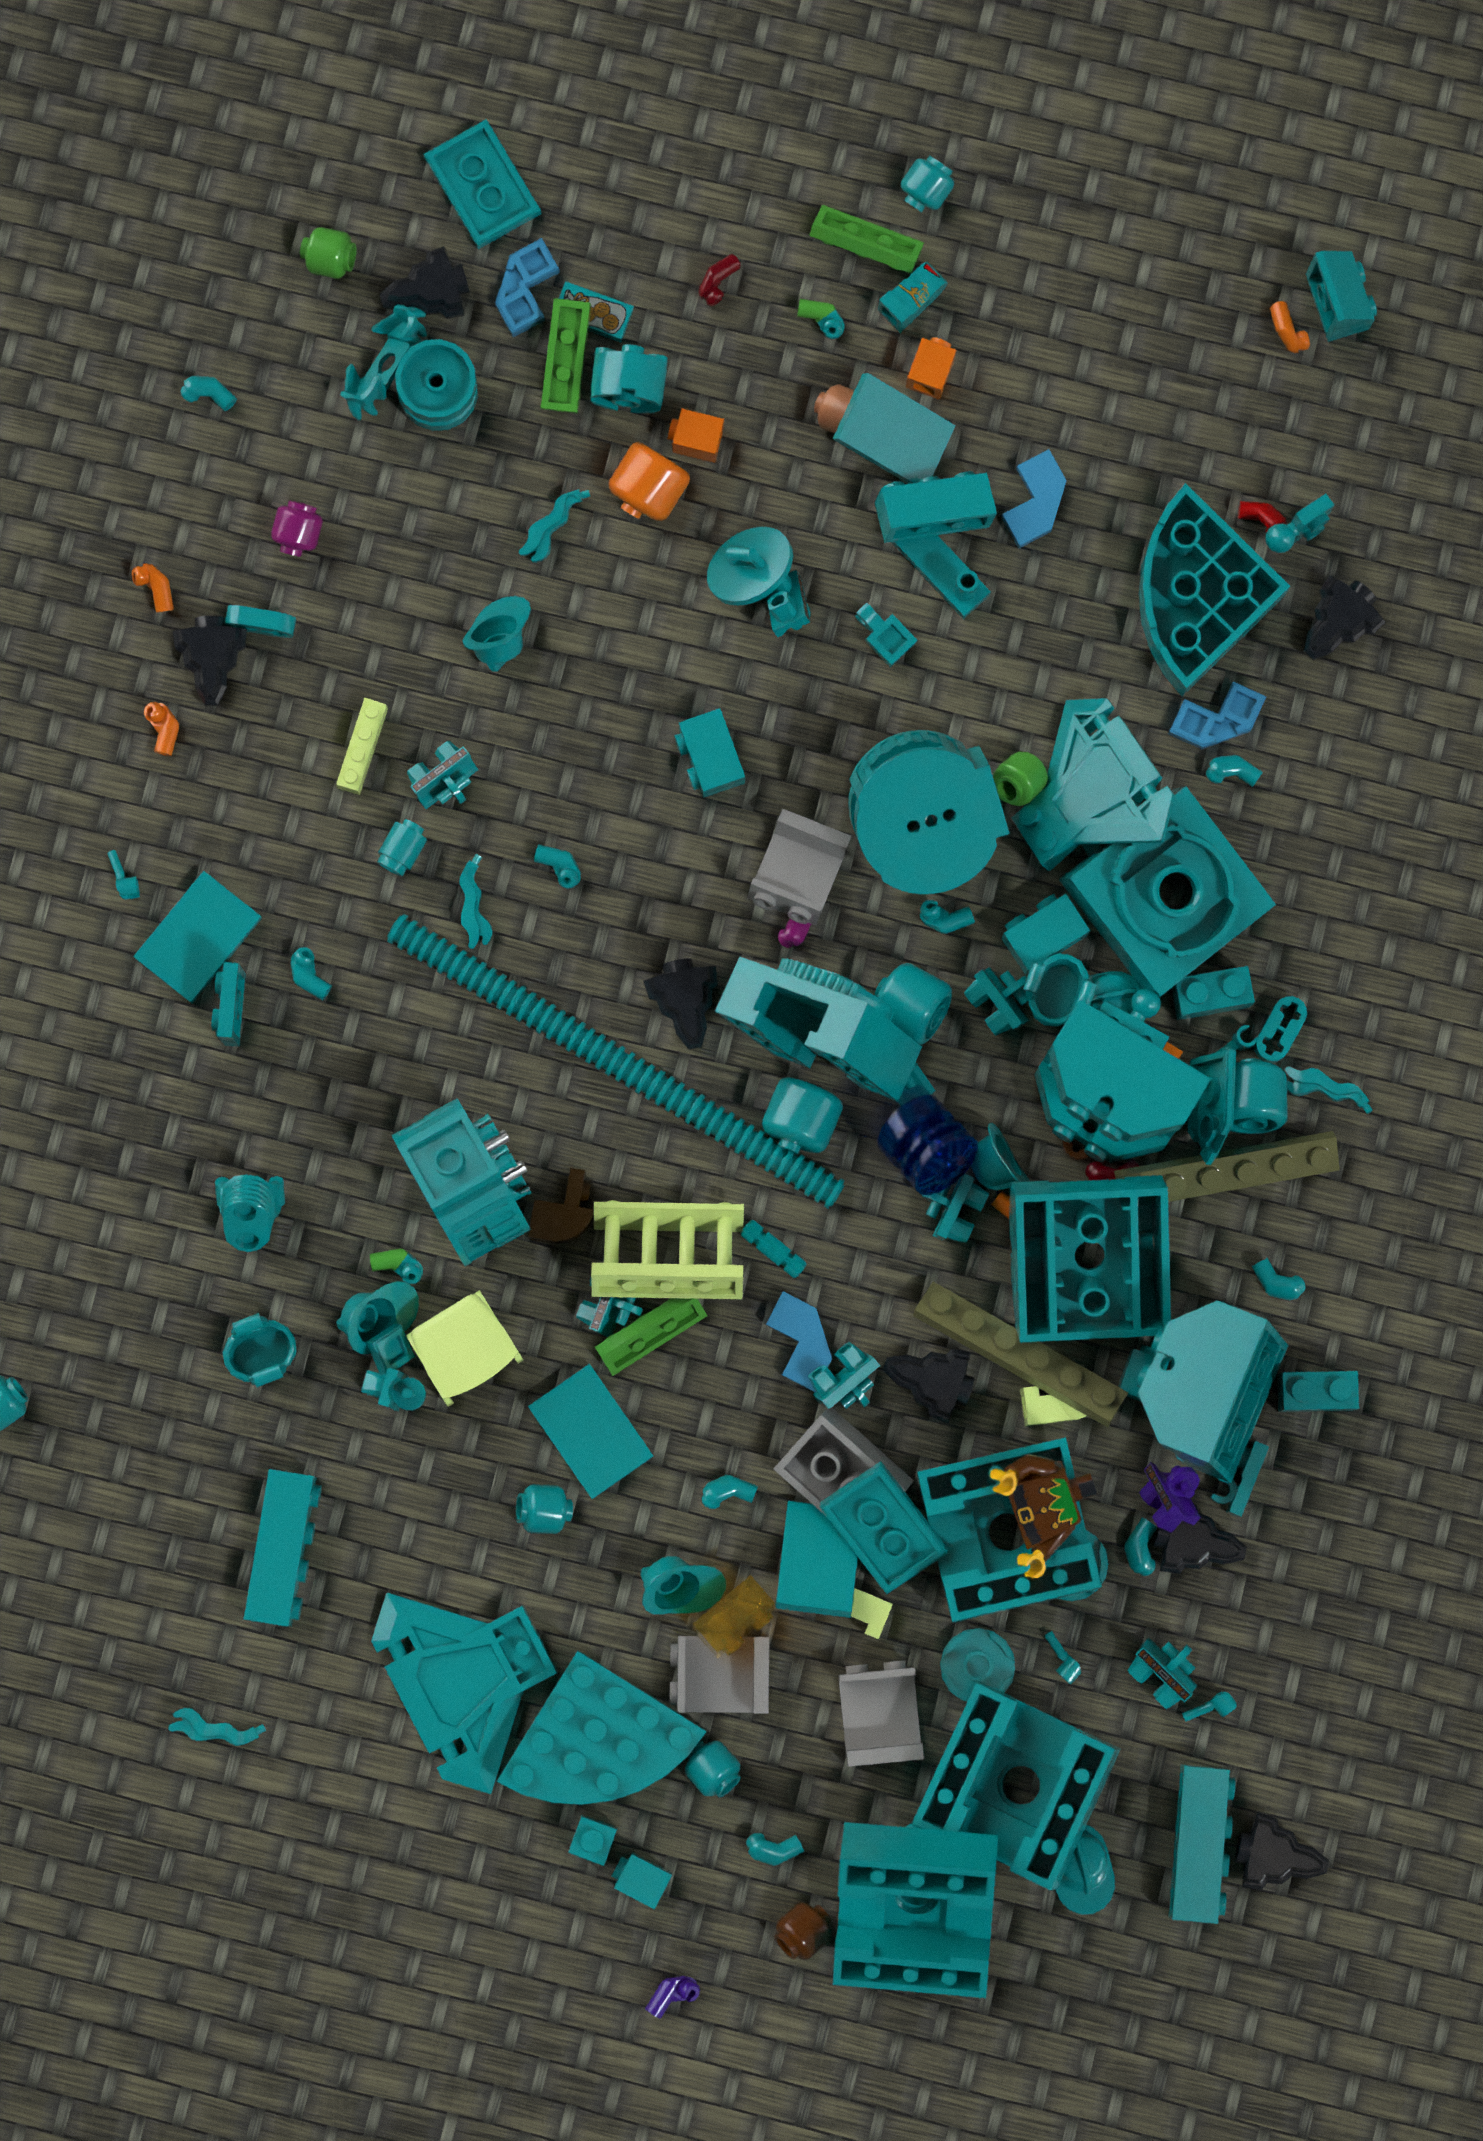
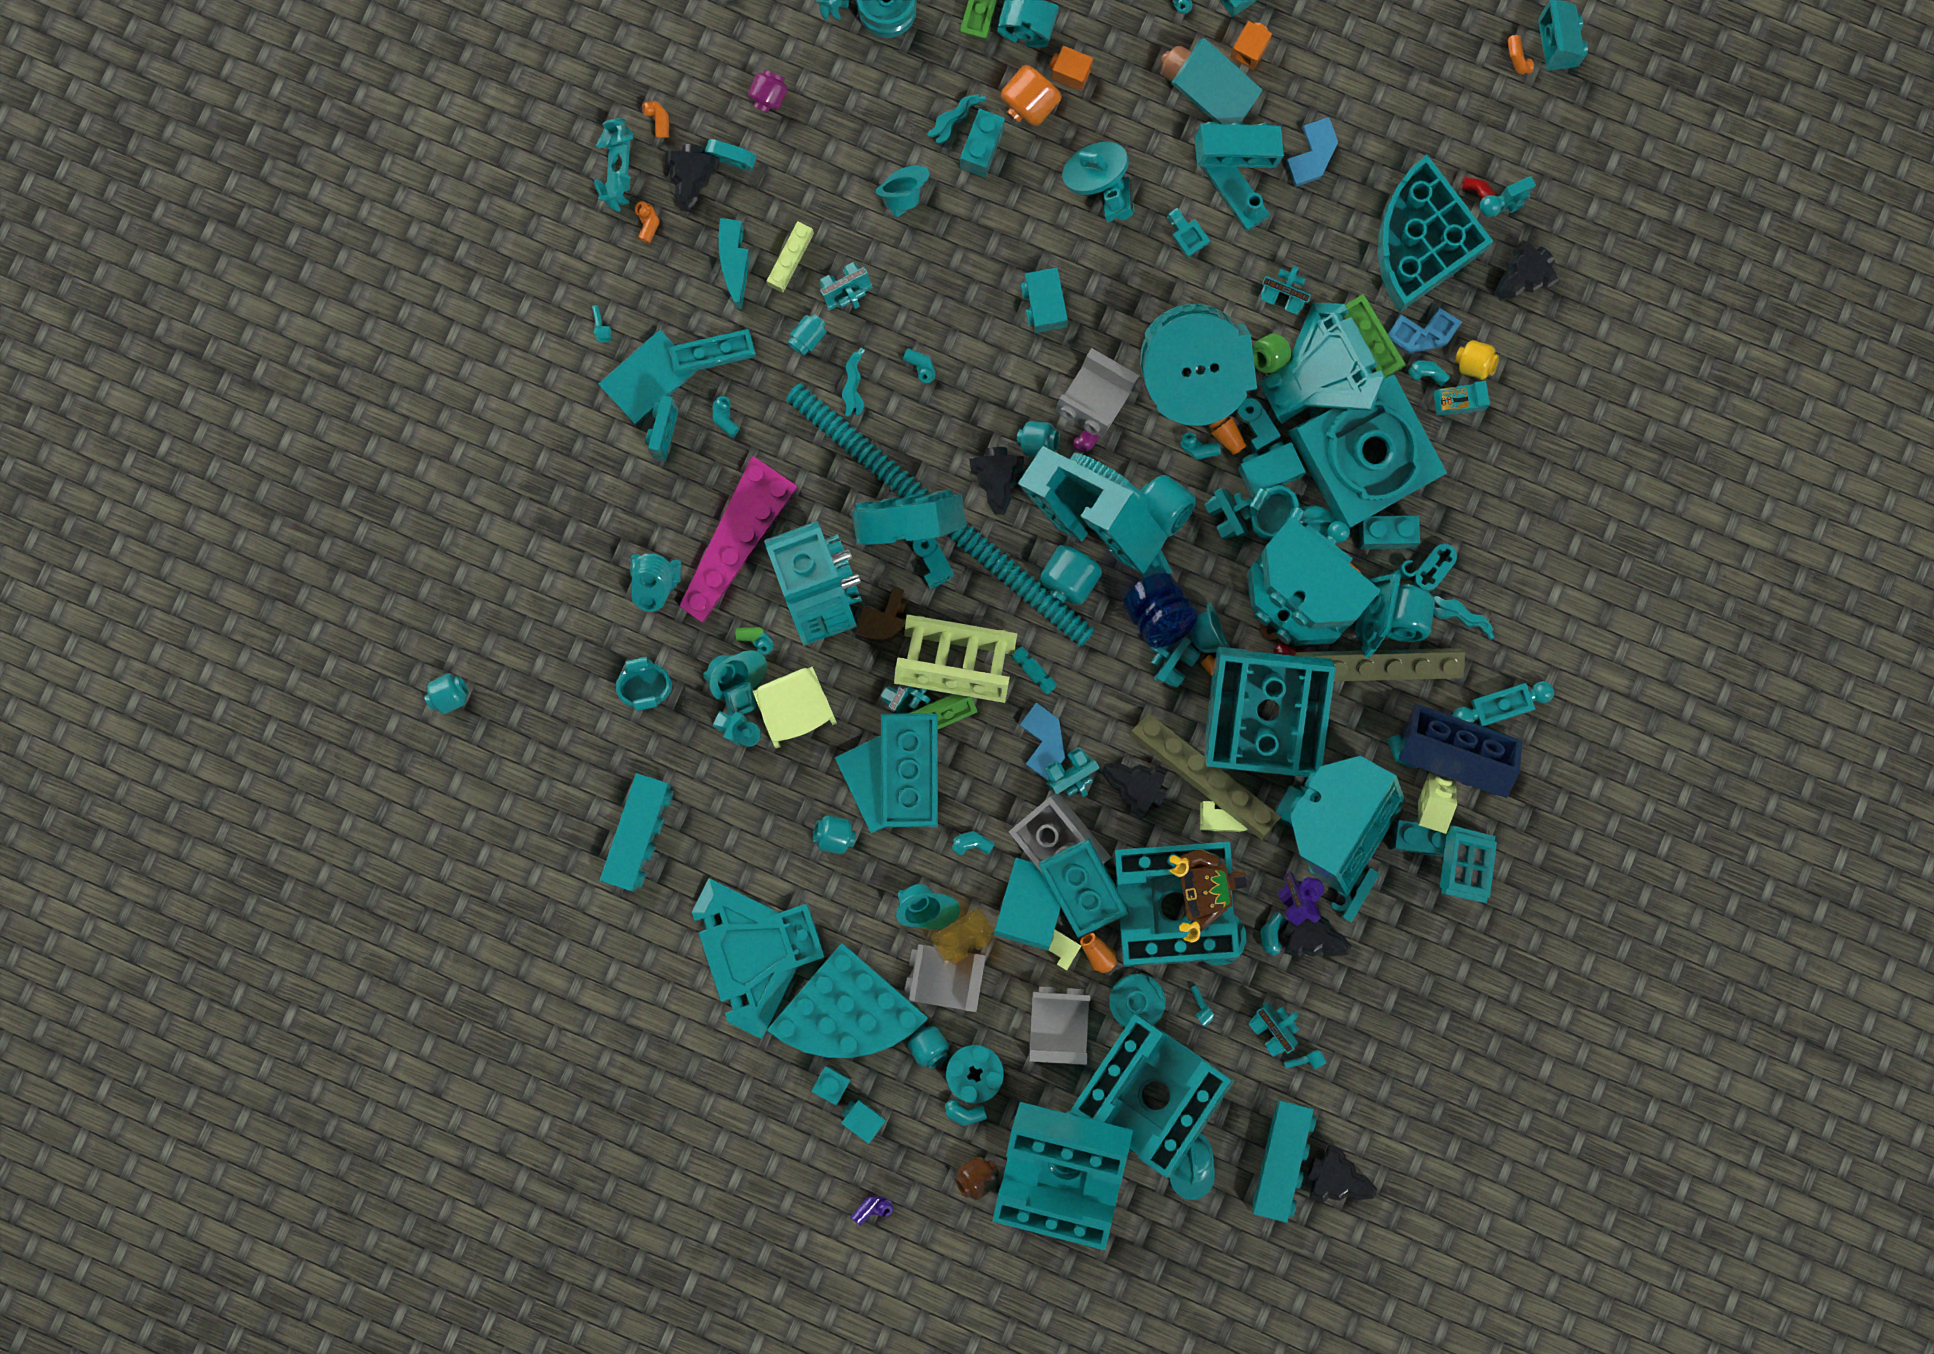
camera: 15 degrees right, 0 degrees up
teal hair [168,1708,266,1746] -> none
none -> teal piece [594,118,634,212]
none -> teal tile [668,329,756,376]
none -> dark pink wing [679,456,798,623]
none -> teal slope [718,218,751,310]
none -> teal brick [851,489,967,545]
none -> teal tile [881,713,938,827]
none -> teal leg [913,538,954,590]
none -> teal brick [946,1044,1004,1103]
none -> teal brick [960,109,1005,178]
none -> teal head [1017,421,1059,457]
none -> orange cone [1080,933,1117,973]
none -> orange cone [1208,416,1247,455]
none -> teal leg [1236,398,1281,453]
none -> teal hips [1261,265,1311,315]
none -> bright green plate [1344,294,1406,377]
none -> dark blue brick [1399,703,1522,798]
none -> yellowish green brick [1418,773,1457,834]
none -> teal leg [1433,381,1490,415]
none -> teal piece [1440,826,1497,903]
none -> teal plate [1452,681,1554,727]
none -> yellow head [1455,340,1499,380]

